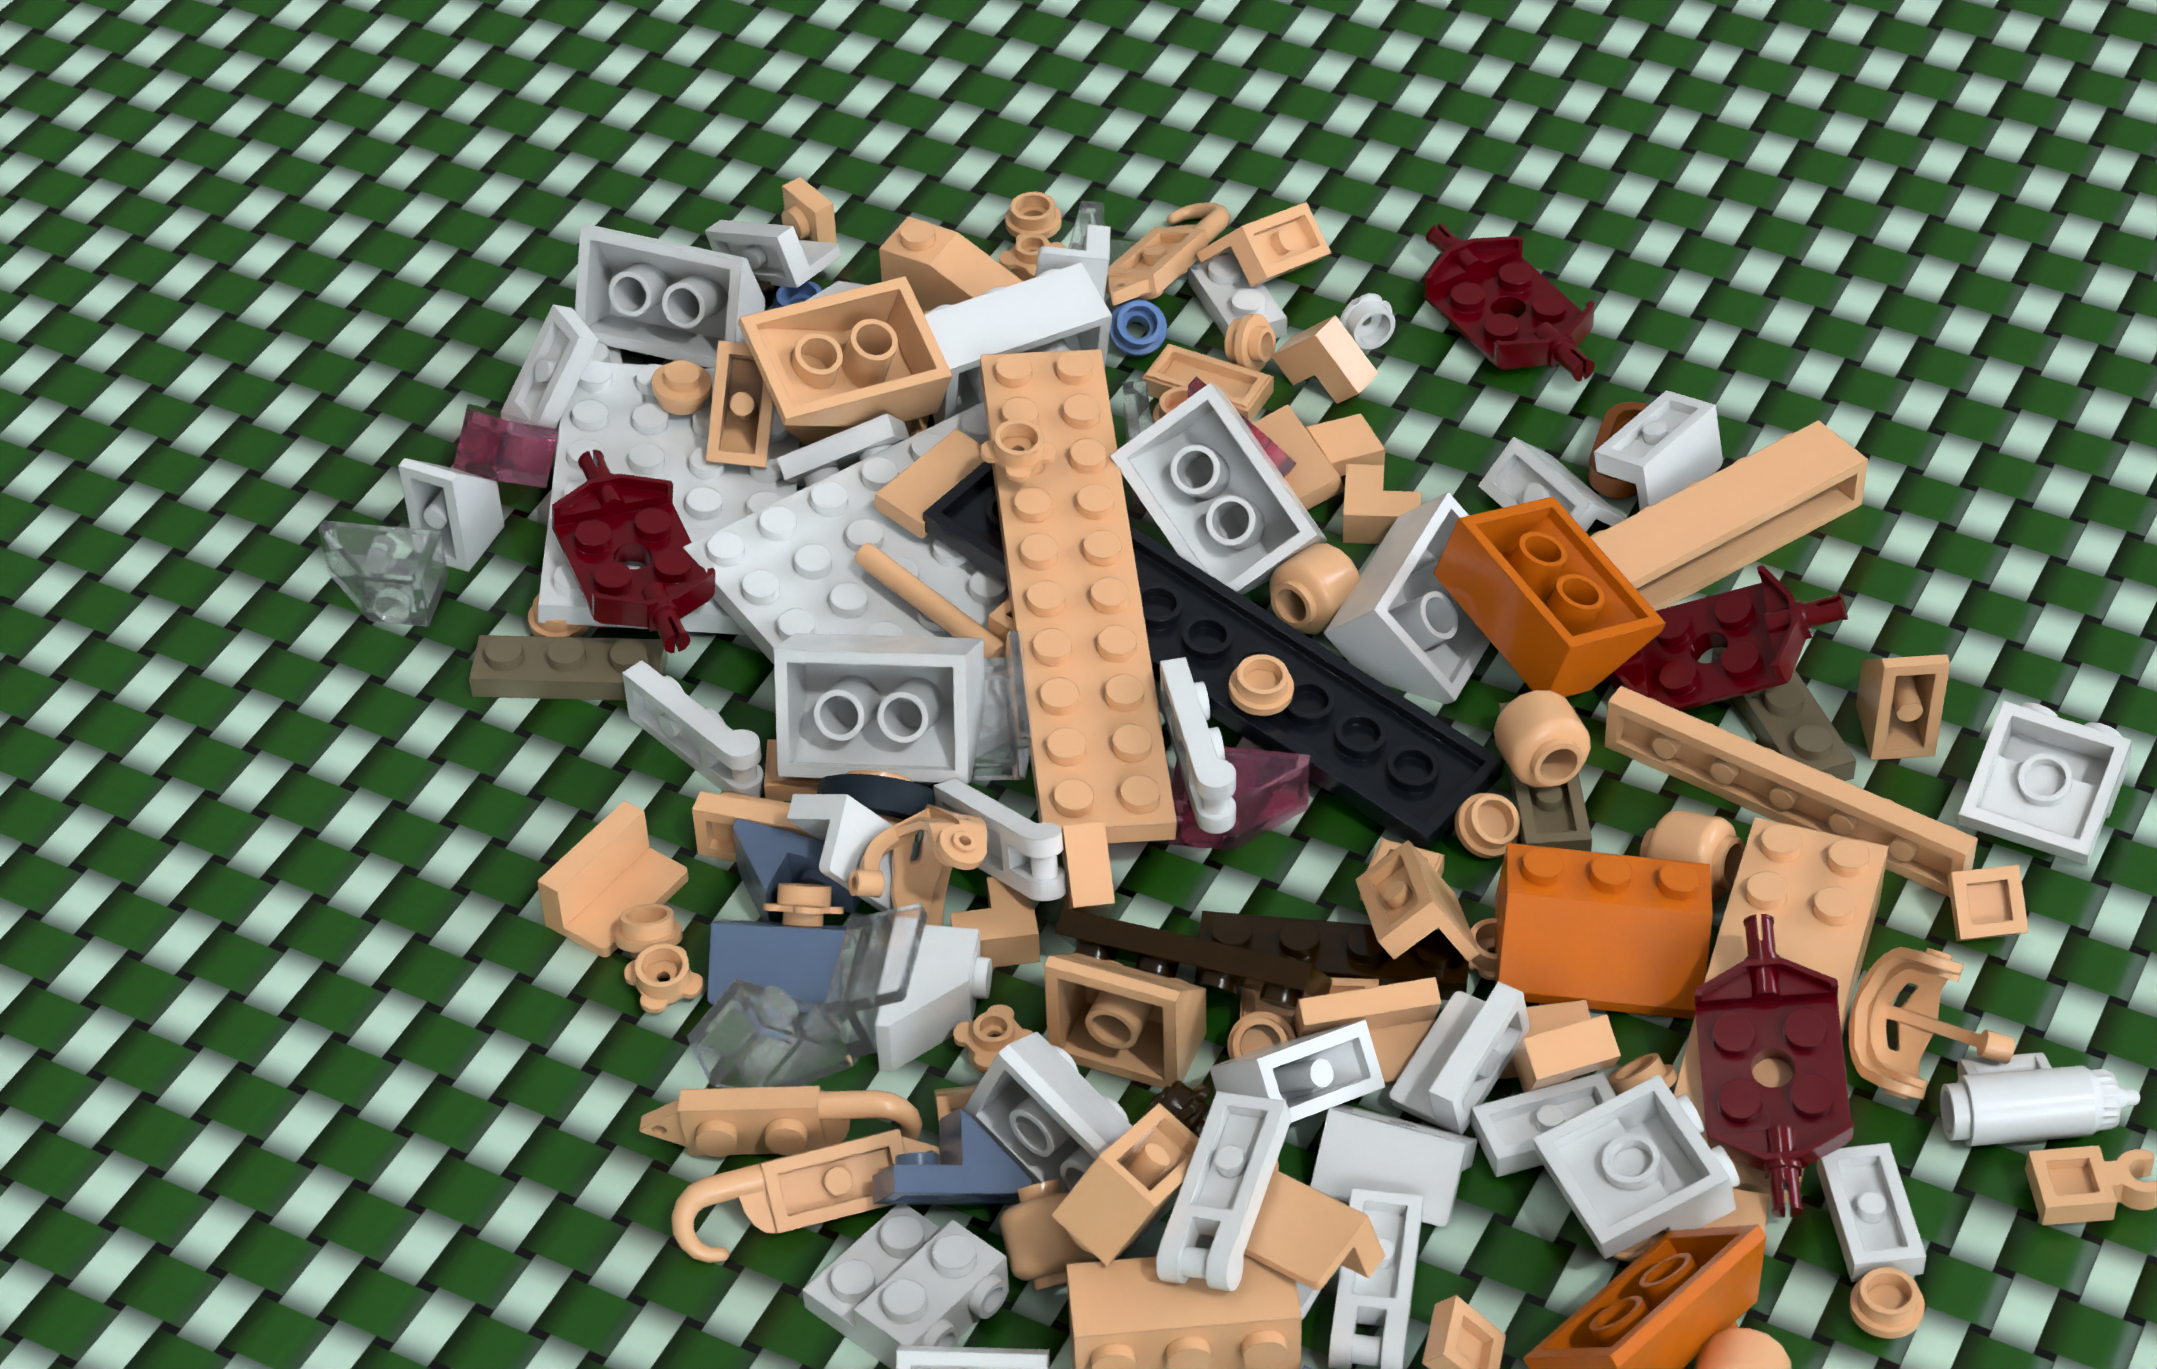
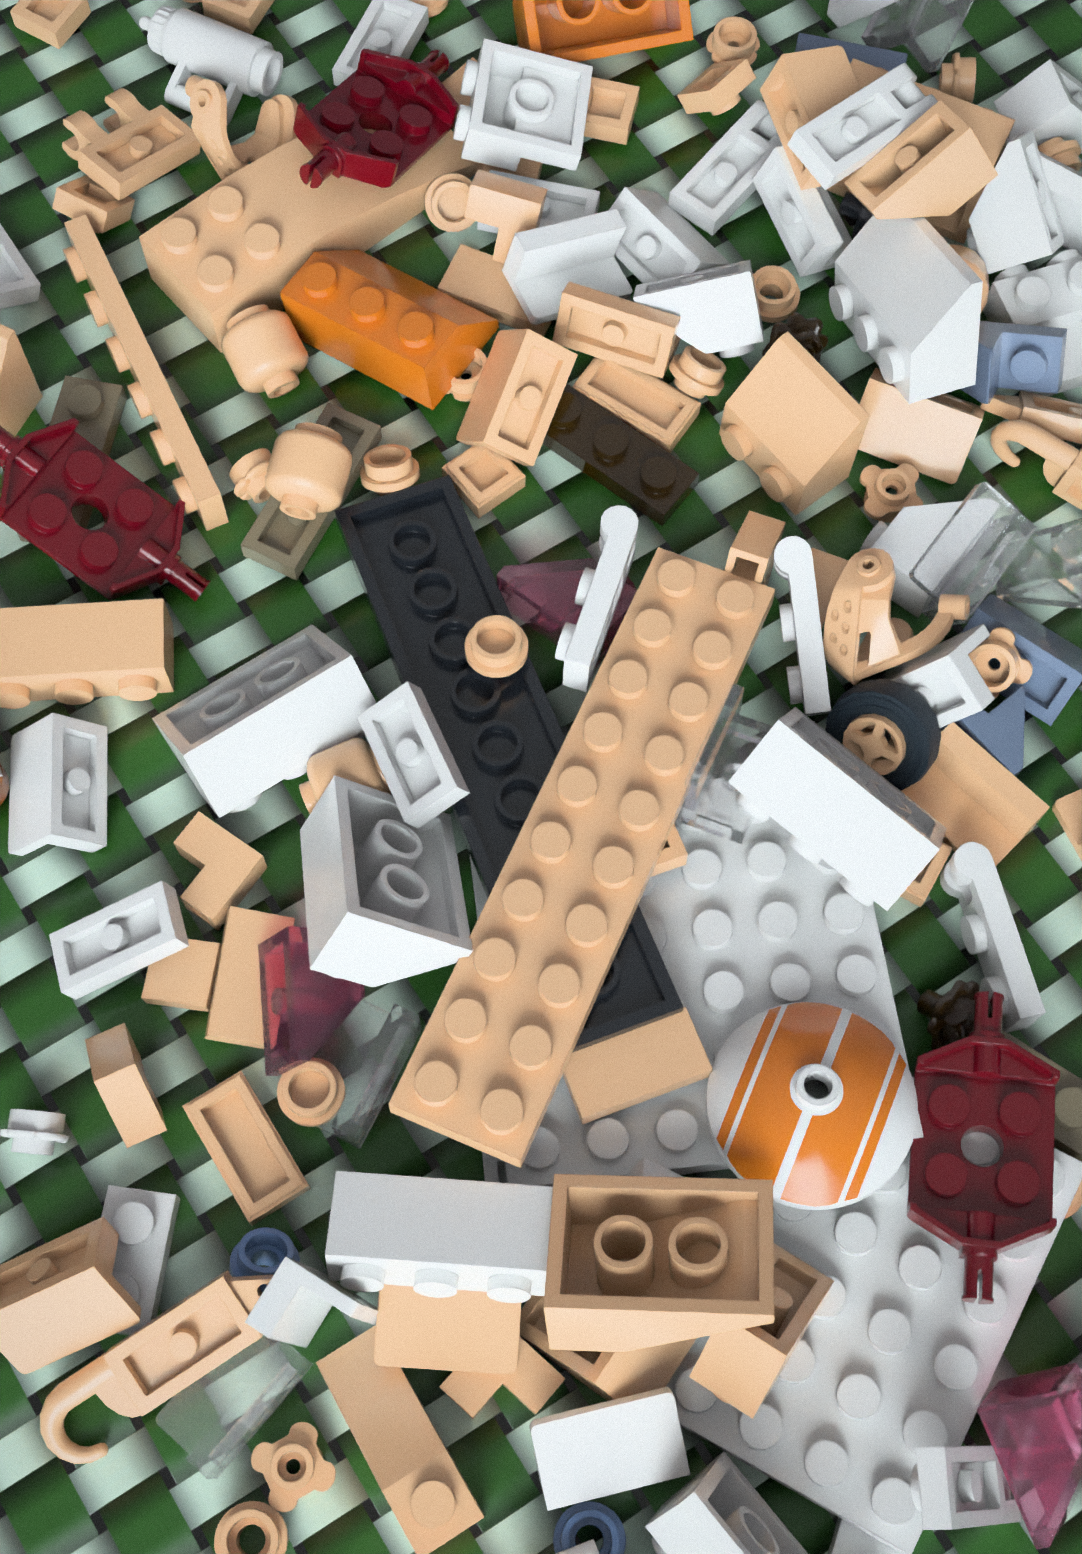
camera: 155 degrees left, 25 degrees up
light nougat plate [652,360,712,415] -> none
light nougat bar [855,543,1008,666] -> none
light nougat plate [980,419,1056,482] -> none
dark brown plate [1055,908,1333,1011] -> none
light nougat plate [1224,313,1276,372] -> none
orange slope [1433,496,1666,697] -> none
none -> white plate [49,880,189,1000]
none -> light nougat plate [62,88,201,201]
none -> light nougat plate [229,448,271,503]
none -> white plate [357,681,470,828]
none -> light nougat plate [584,77,640,145]
none -> orange dish [706,1002,918,1210]
none -> dark brown plant [917,980,980,1051]
none -> white slope [967,130,1065,274]

